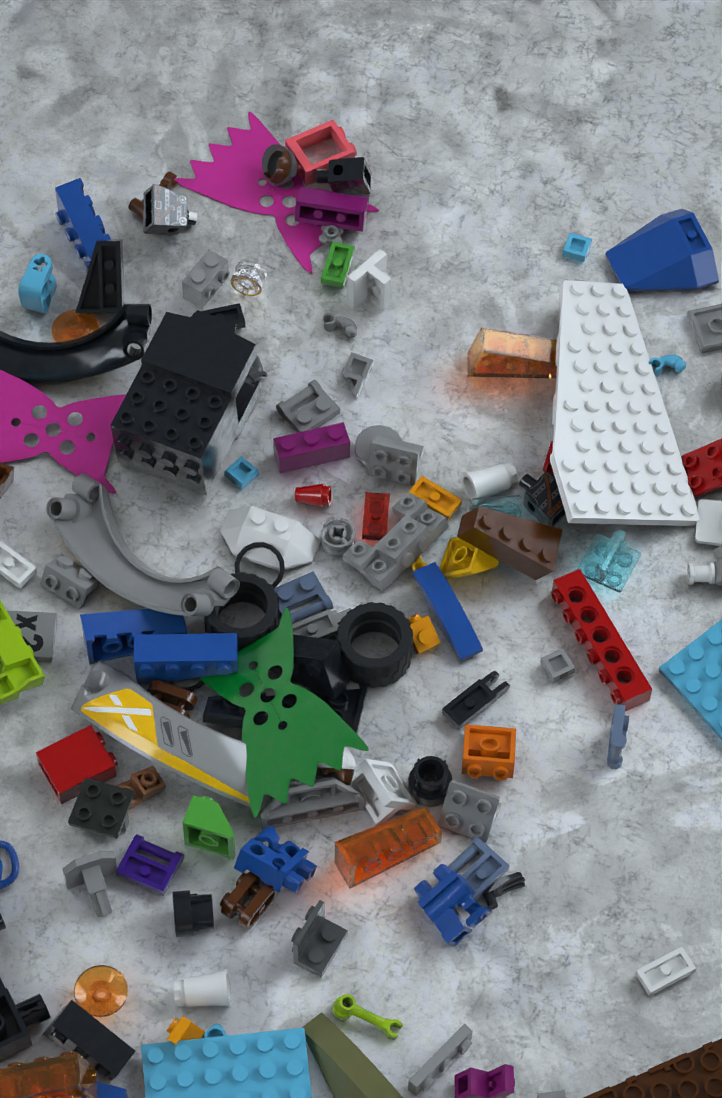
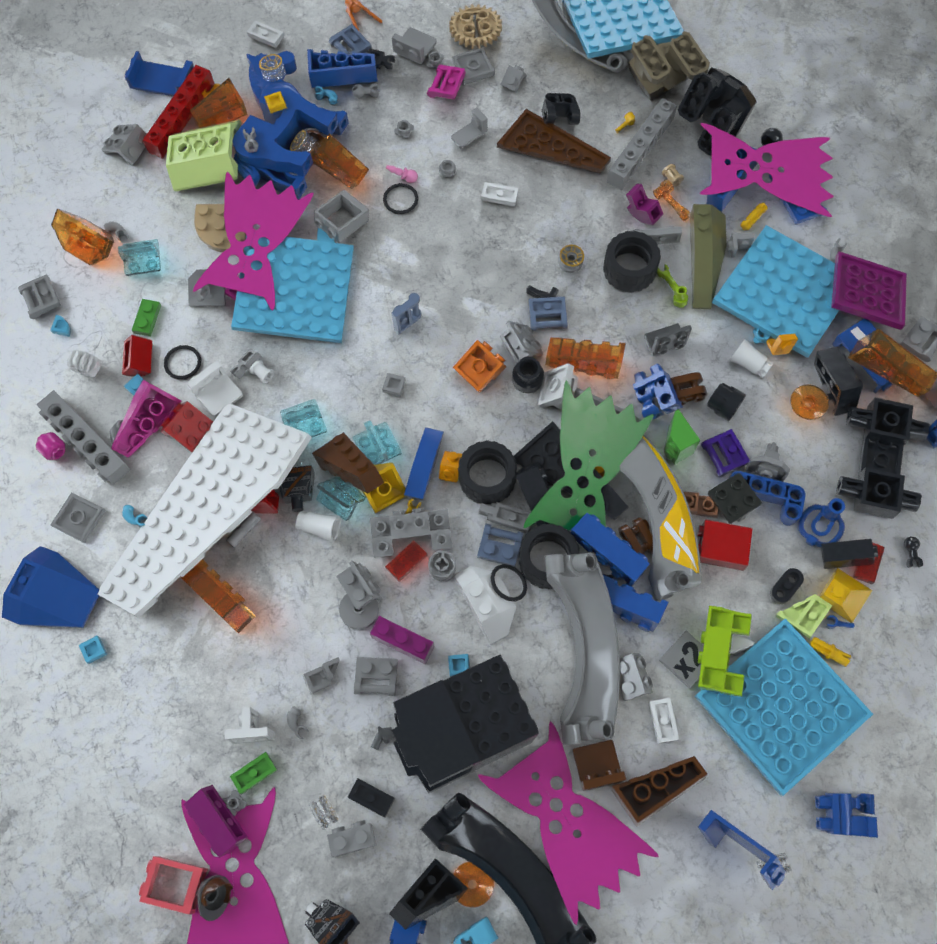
camera: 135 degrees left, 10 degrees up
red cone [295,483,332,508] -> none
black torso [316,157,372,194] -> none
light orange plate [409,476,462,522] -> none
blue hips [414,864,492,946] -> none
black hinge [442,670,510,730] -> none
red brick [551,569,652,711] -> none
none -> clear light blue bracket [352,420,402,465]
none -> light grey wheel [558,244,584,273]
none -> reddish brown bracket [572,740,626,791]
none -> black tyre [603,231,661,293]
none -> blue beam [729,471,806,526]

